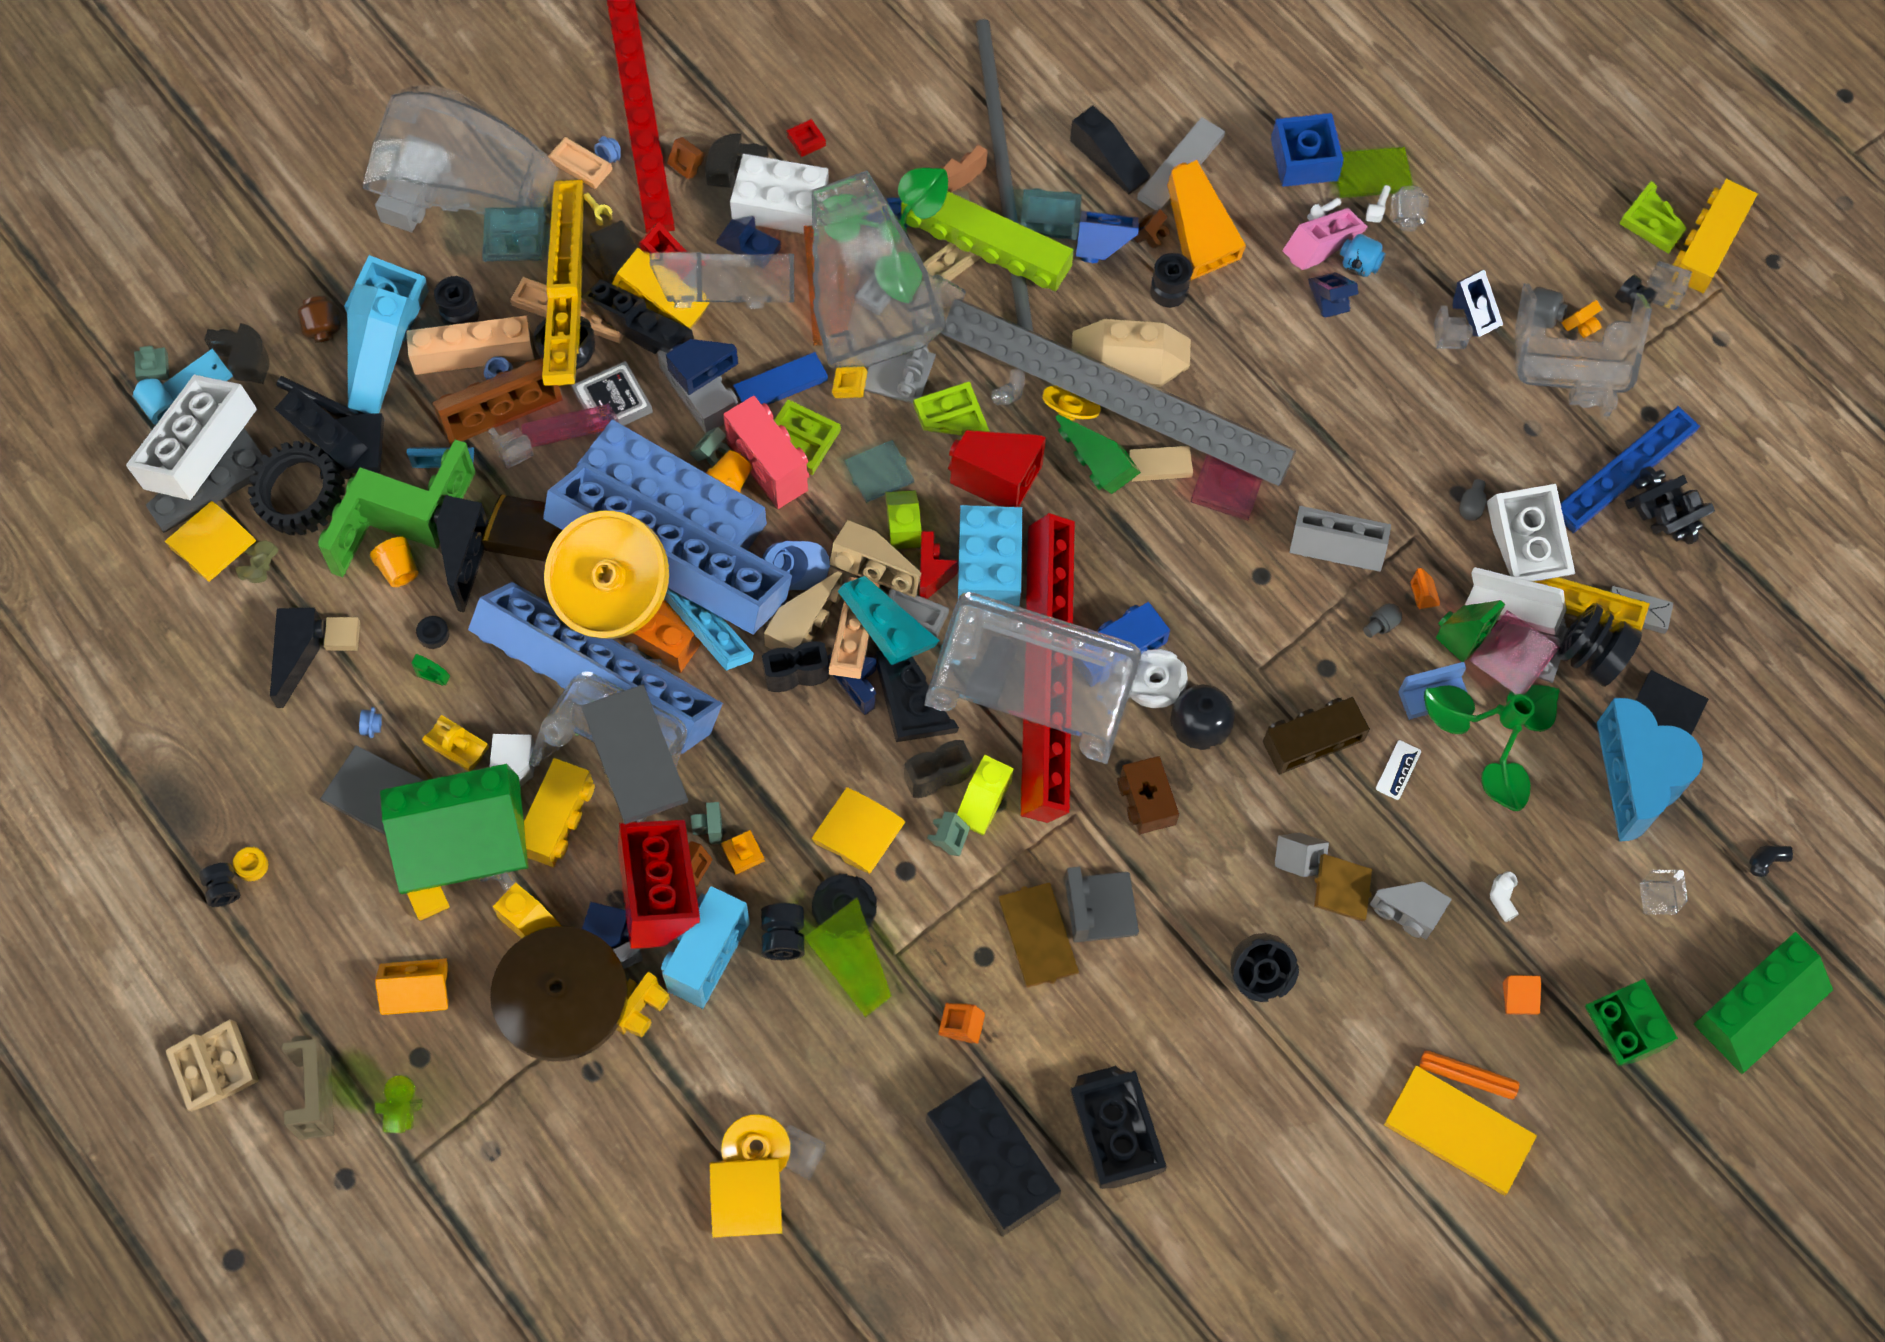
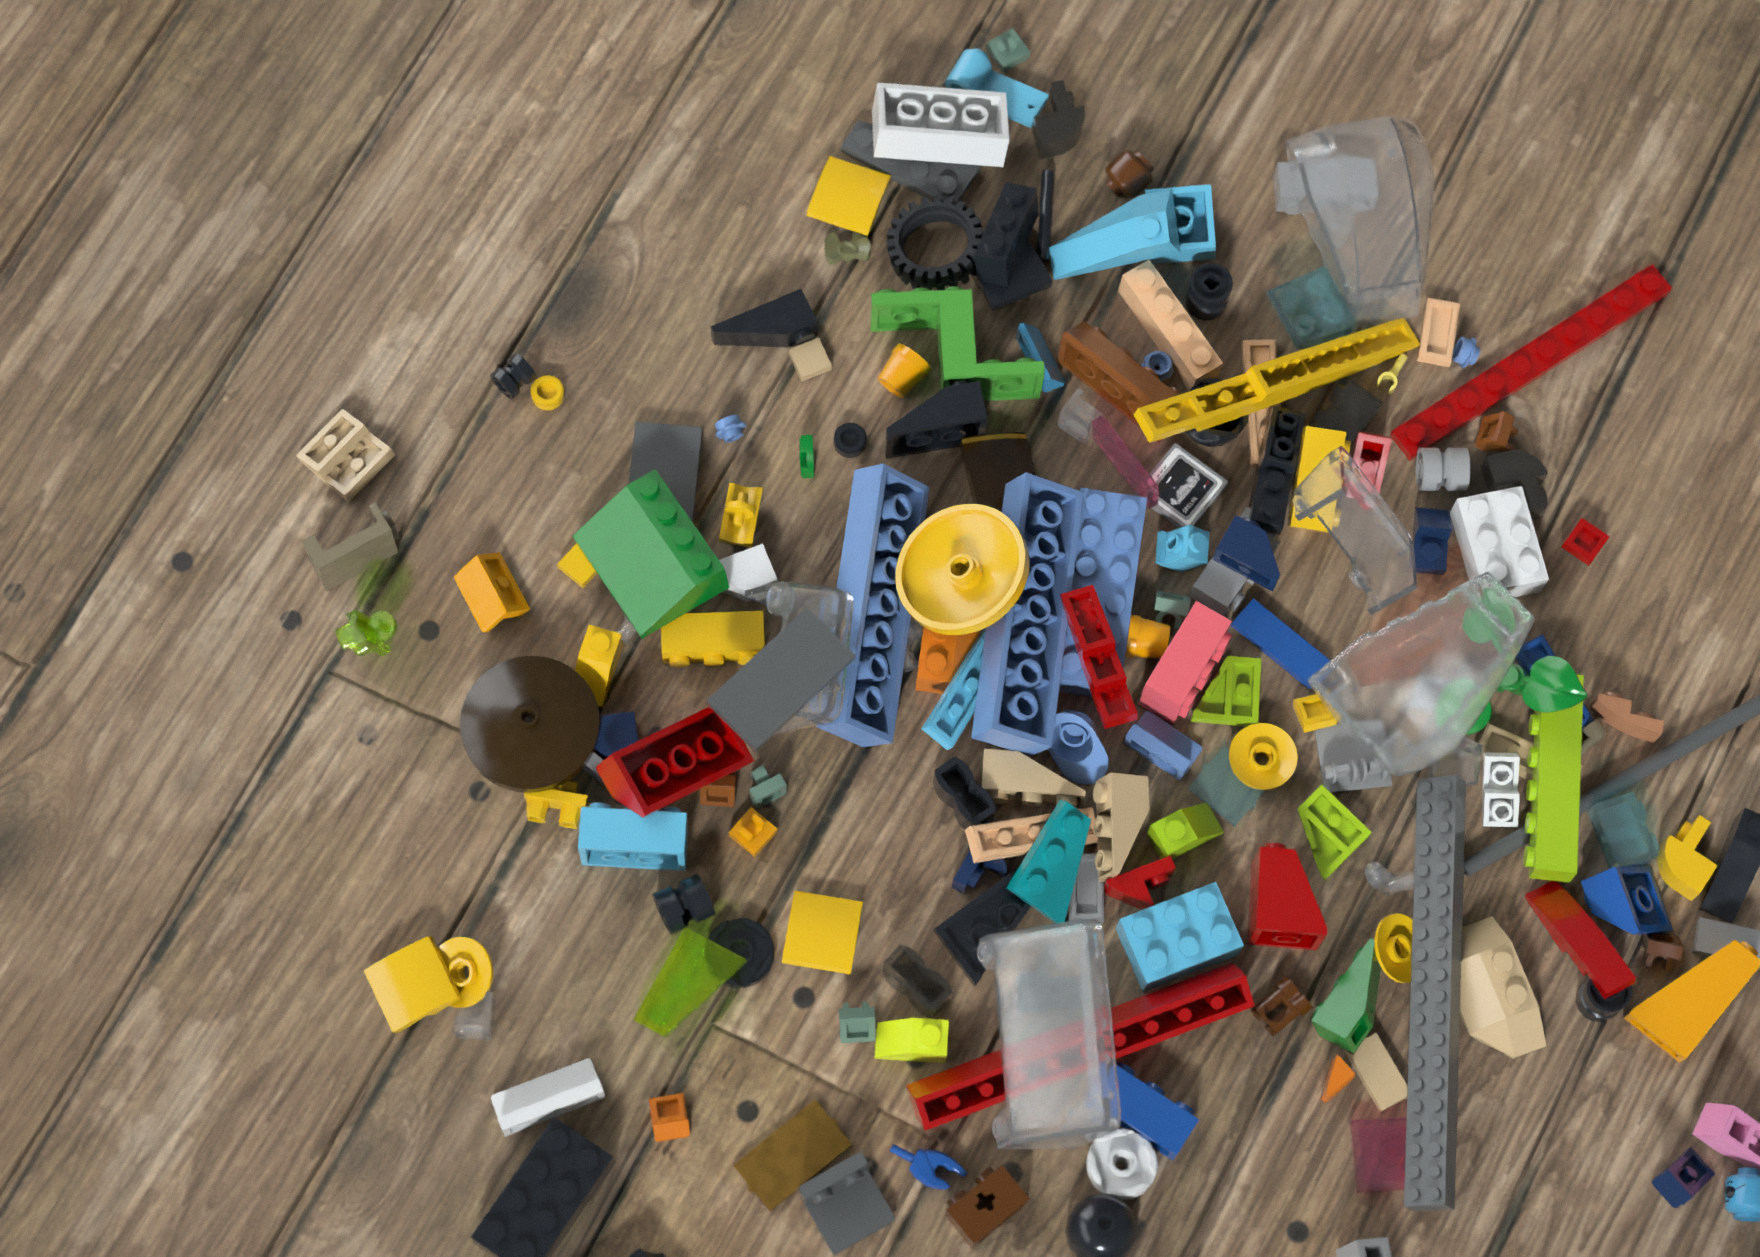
camera: 65 degrees right, 5 degrees up
none -> white panel [491,1058,605,1137]
none -> blue hand [889,1144,967,1190]
none -> red slope [1060,585,1138,729]
none -> medium blue panel [1123,711,1202,781]
none -> medium azure brick [1155,525,1210,572]
none -> yellow dish [1229,723,1298,790]
none -> reddish brown piece [1250,976,1313,1037]
none -> orange slope [1321,1055,1355,1103]
none -> light grey wheel [1415,448,1470,491]
none -> white slope [1482,753,1520,827]
none -> red slope [1525,881,1636,999]
none -> yellow brick [1657,815,1718,901]

